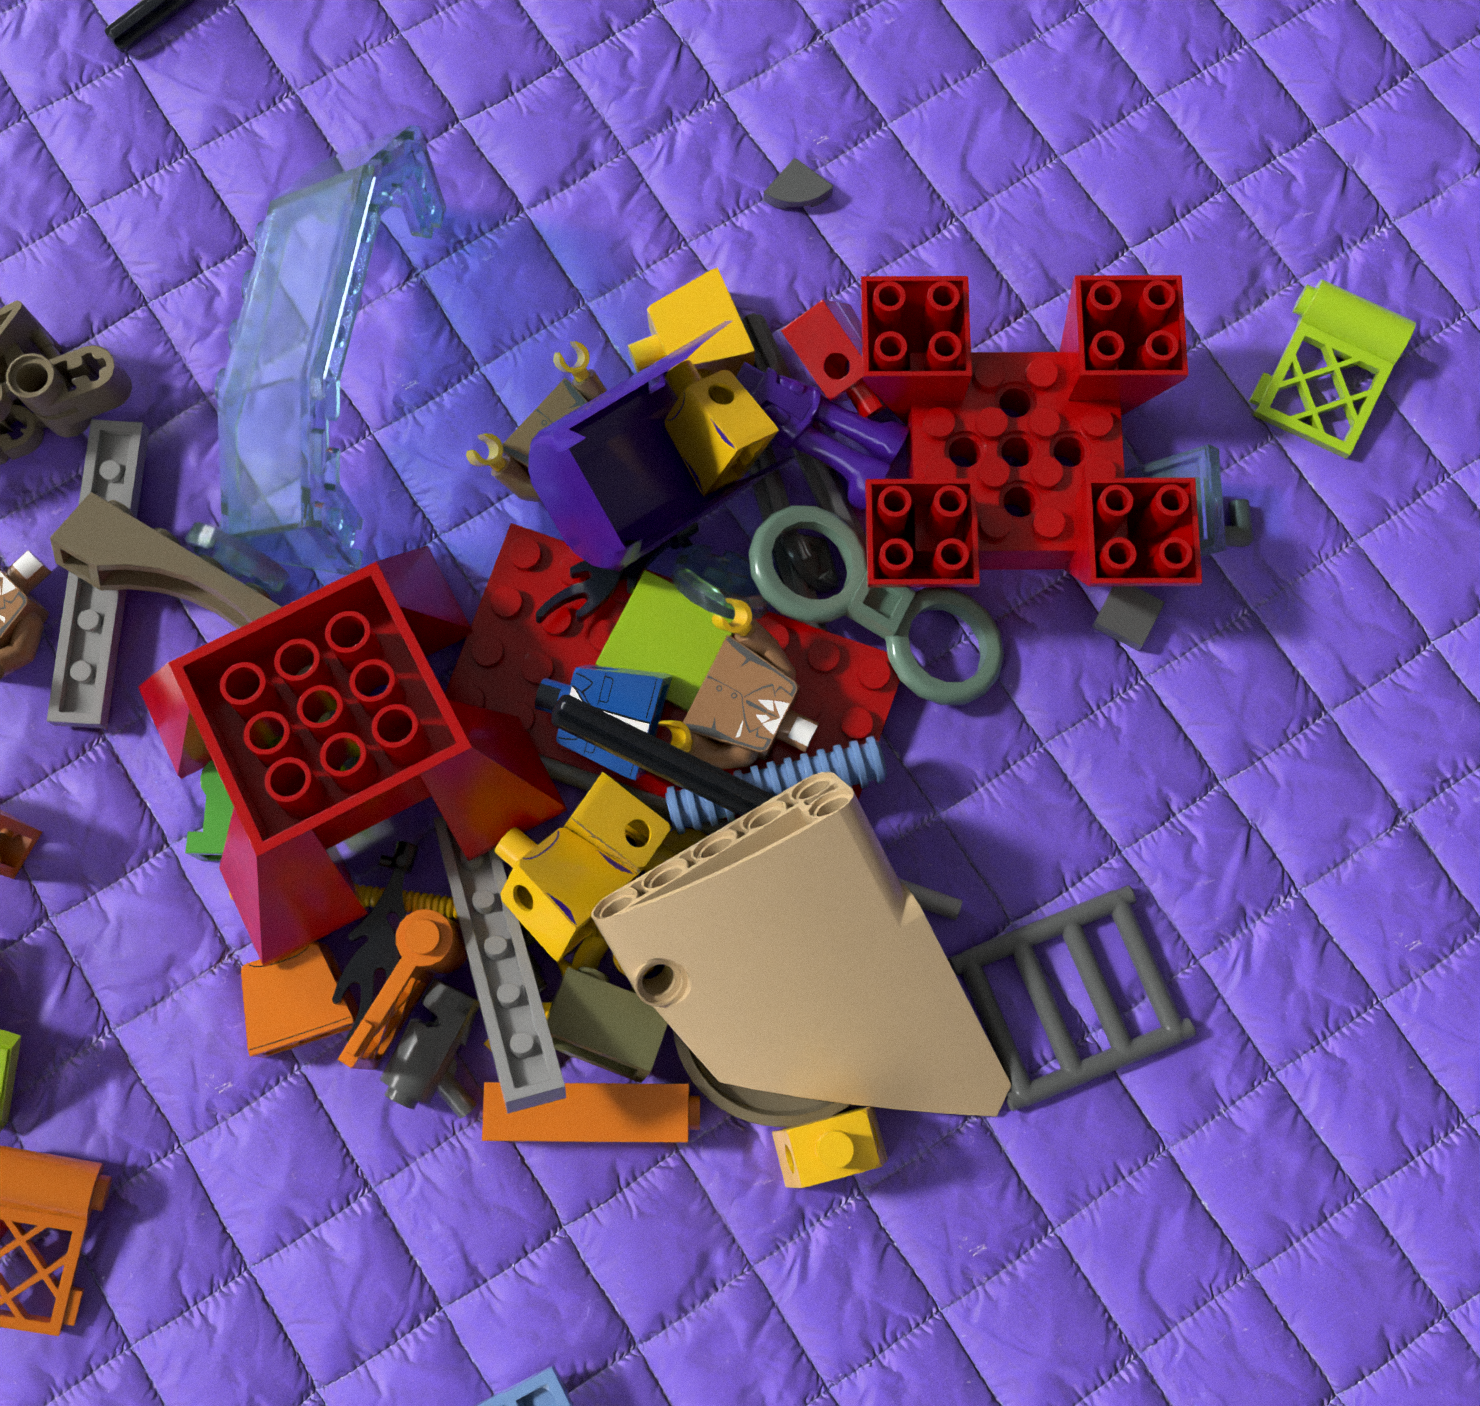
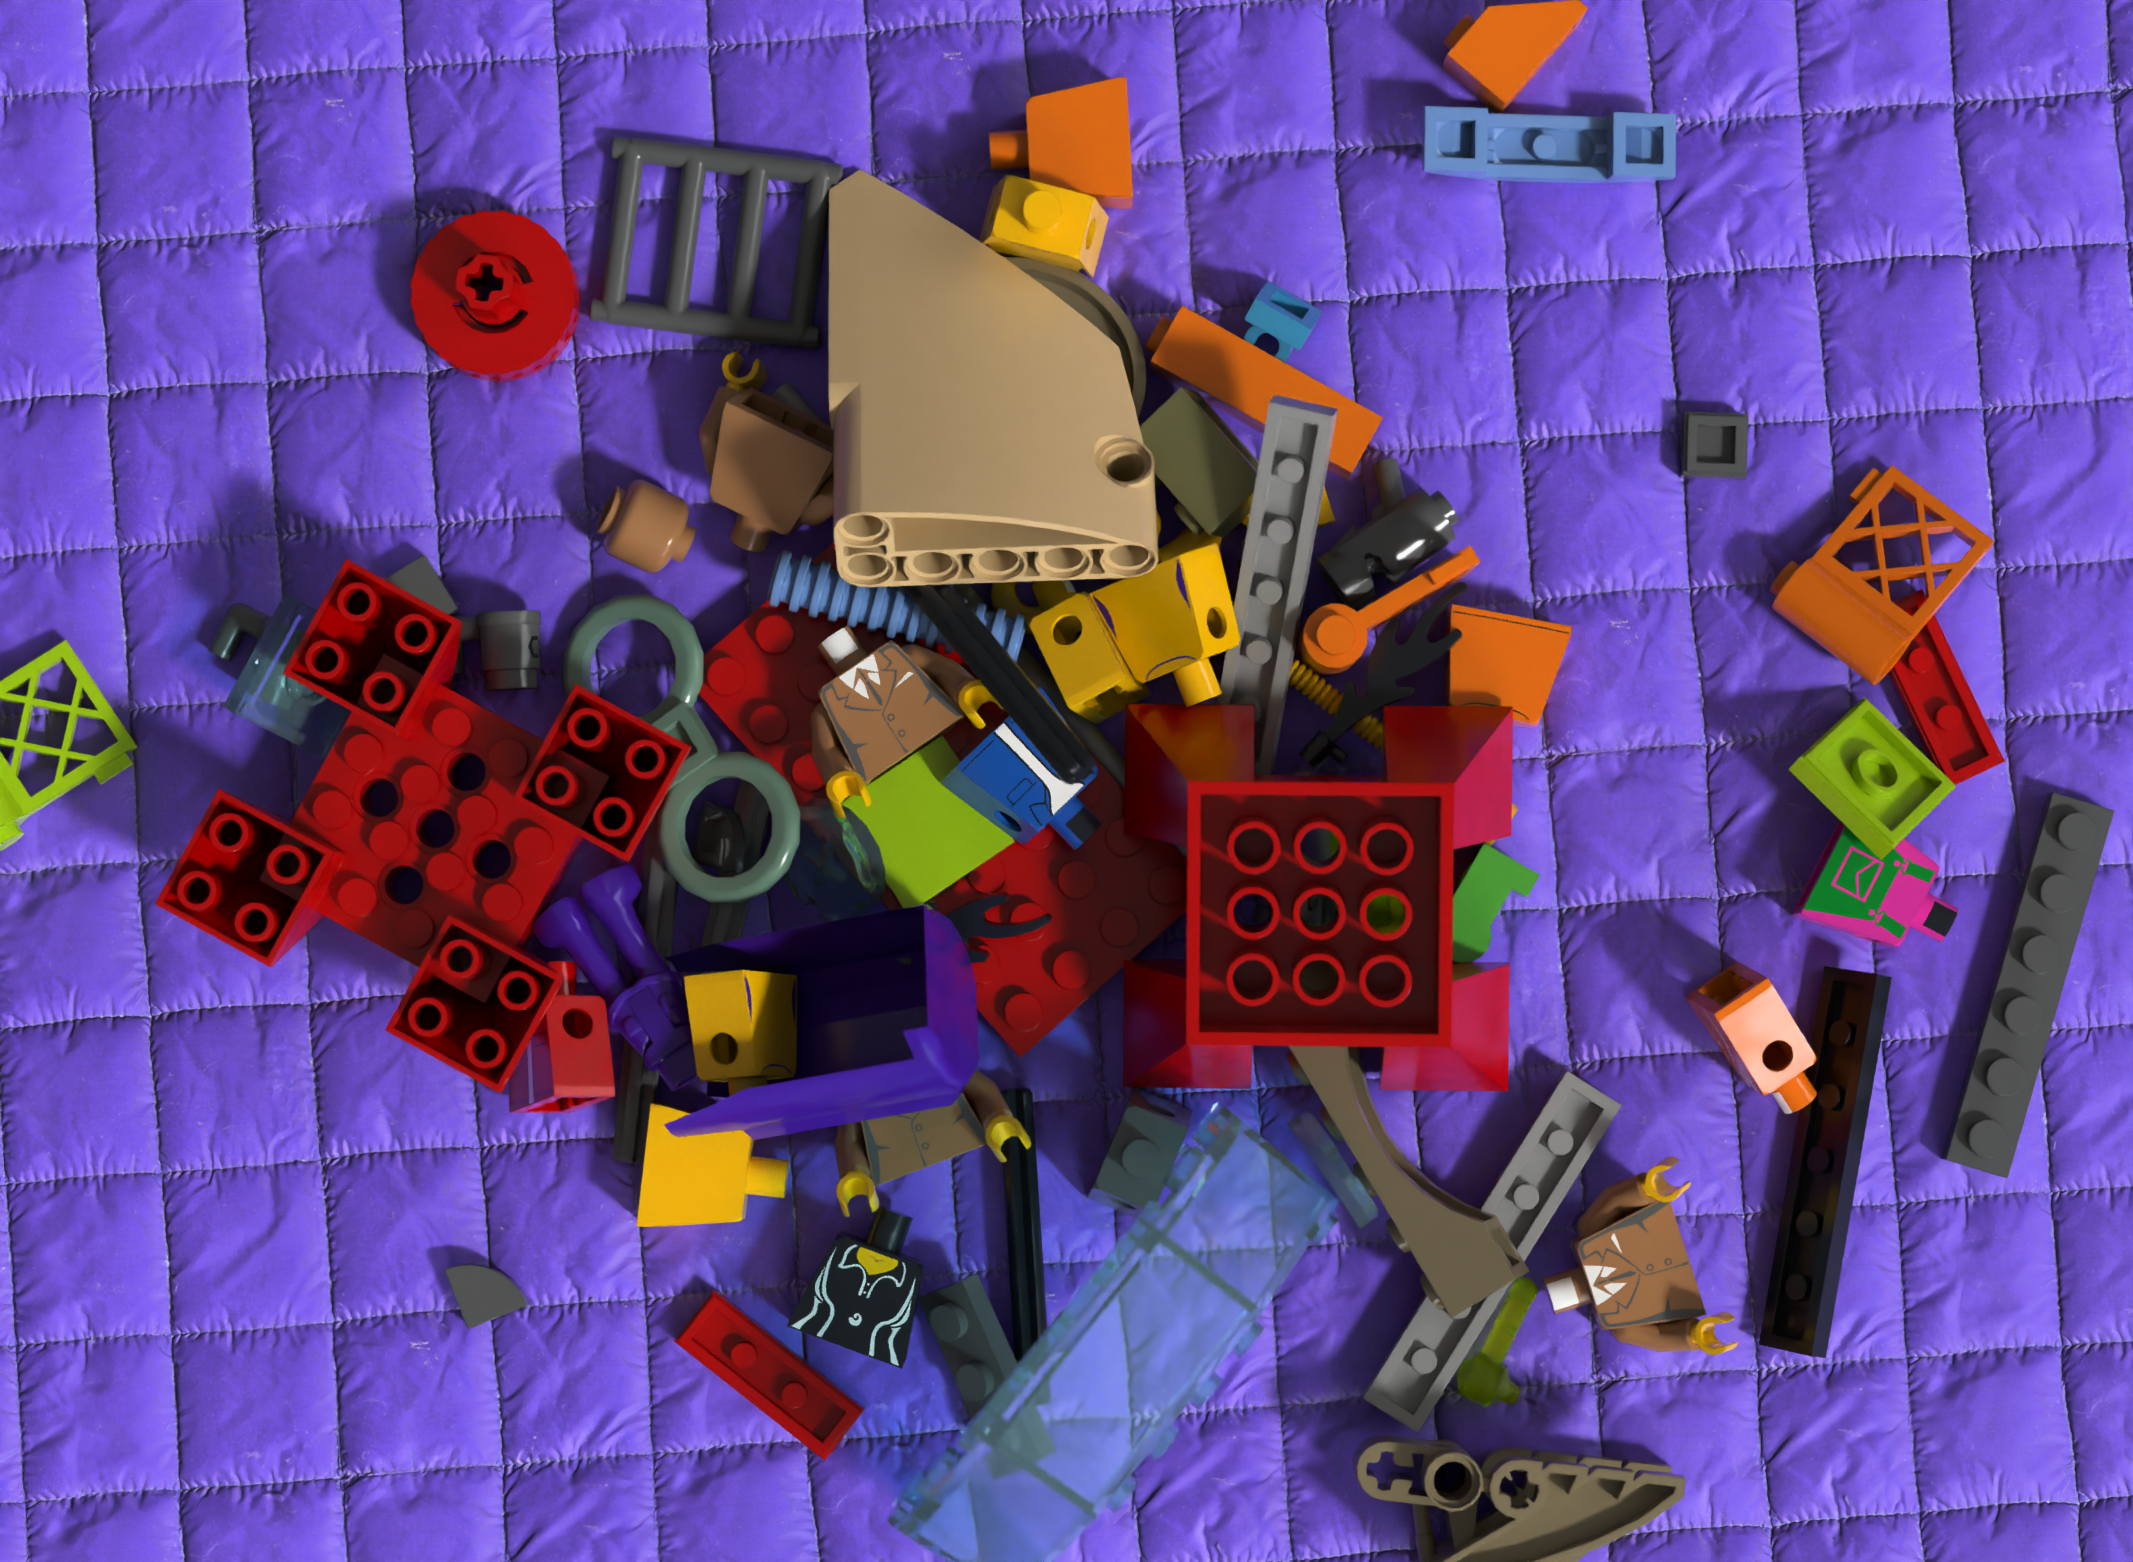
camera: 150 degrees left, 10 degrees up
none -> red piece [410,210,581,382]
none -> dark grey piece [454,610,542,691]
none -> medium nougat head [596,479,696,574]
none -> red tile [674,1289,865,1461]
none -> medium nougat torso [698,352,834,552]
none -> black torso [787,1205,925,1369]
none -> dark grey plate [918,1273,1056,1475]
none -> orange torso [989,77,1133,209]
none -> black axle [1000,1088,1052,1406]
none -> dark grey torso [1087,1087,1192,1222]
none -> dark azure tile [1244,281,1323,362]
none -> clear neon green piece [1456,1277,1539,1408]
none -> dark grey tile [1680,412,1748,480]

